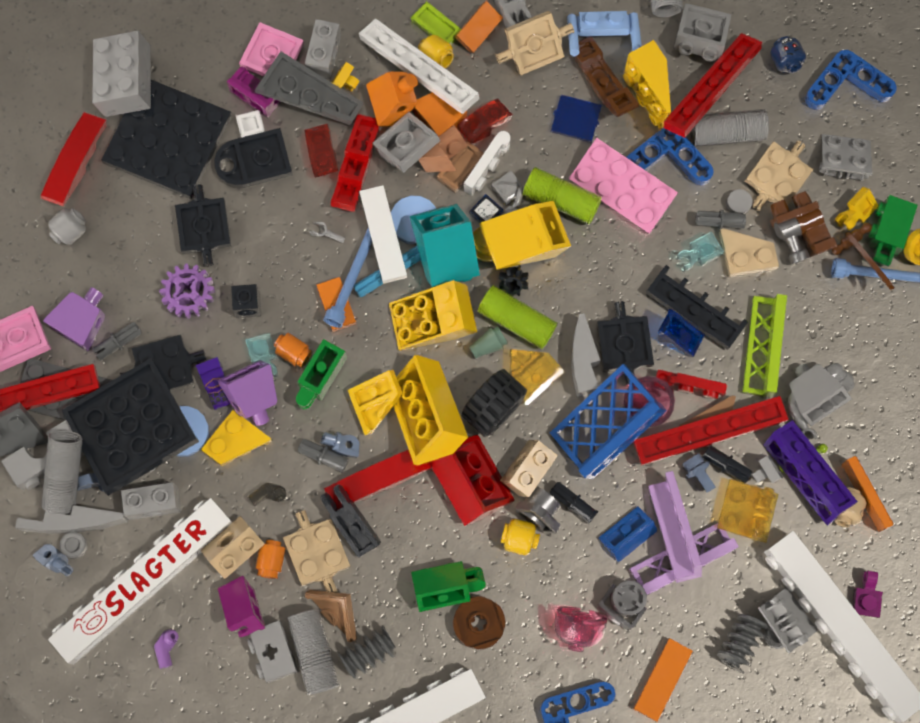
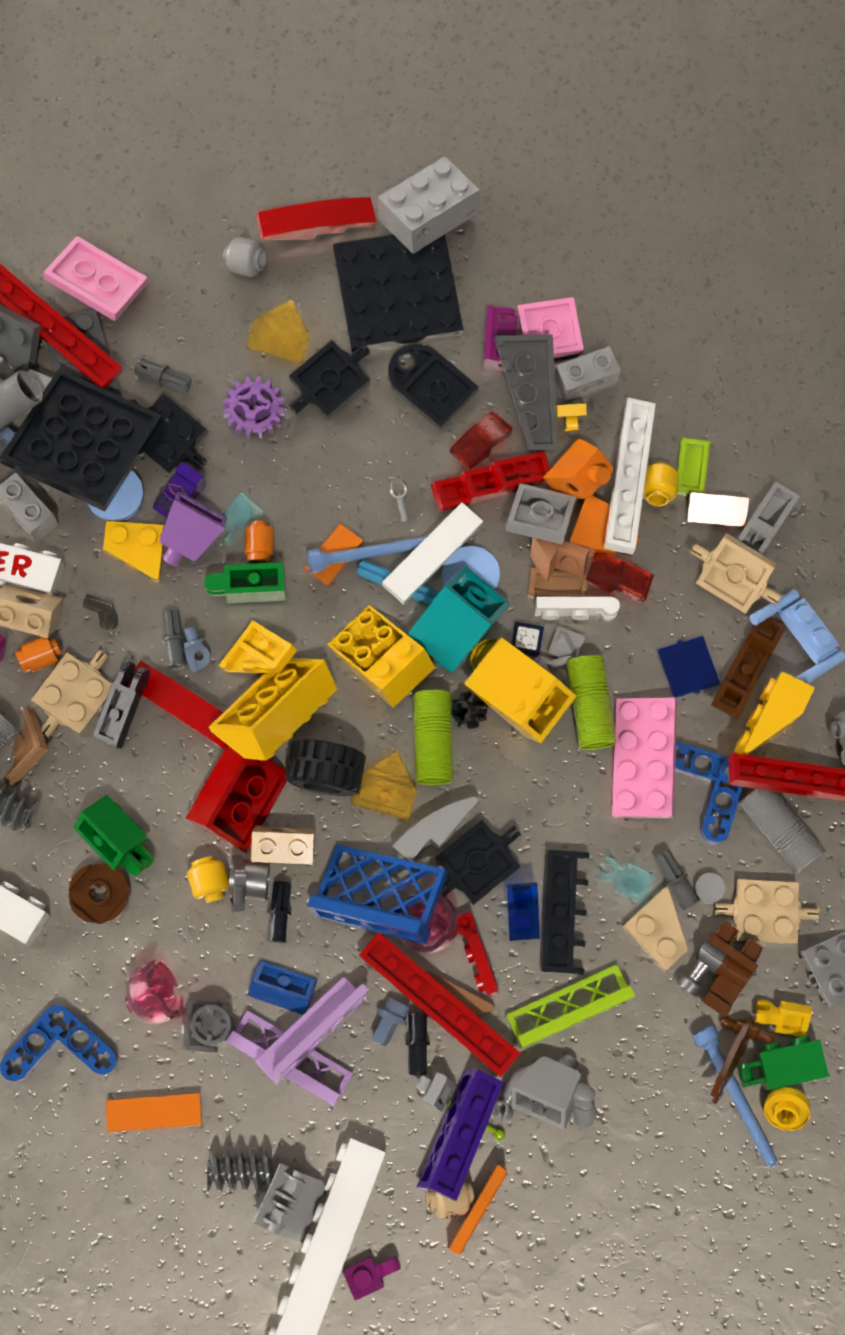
camera: 55 degrees right, 0 degrees up
medium lavender torso [43,287,105,351] -> none
black brick [231,284,261,318] -> none
white tile [236,110,265,138] -> none
sand green cone [469,326,508,359] -> none
clear yellow hinge [717,479,779,543] -> none
none -> clear yellow slope [246,300,310,363]

